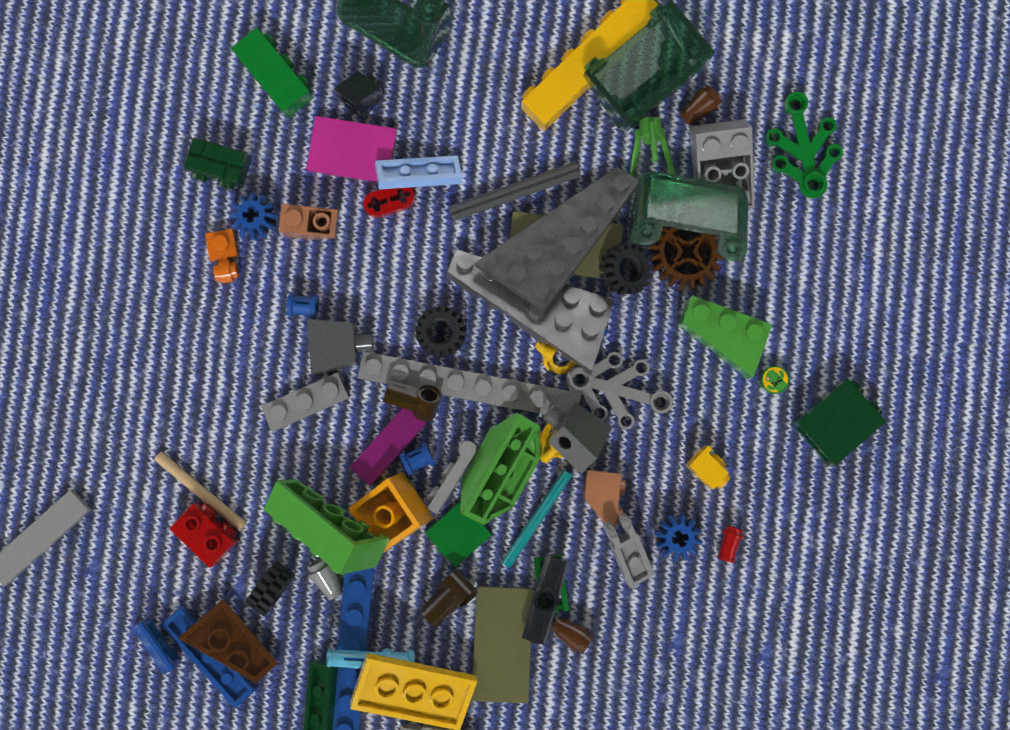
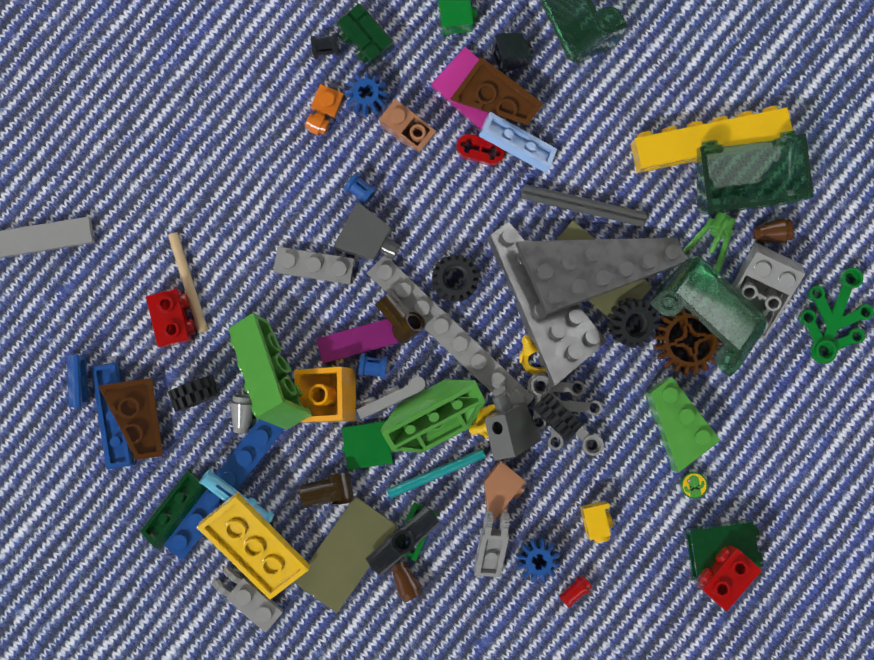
camera: 25 degrees right, 0 degrees up
none -> black bush [311,33,340,59]
none -> reddish brown wing [450,57,544,126]
none -> black tyre [533,393,582,441]
none -> red brick [696,545,762,612]

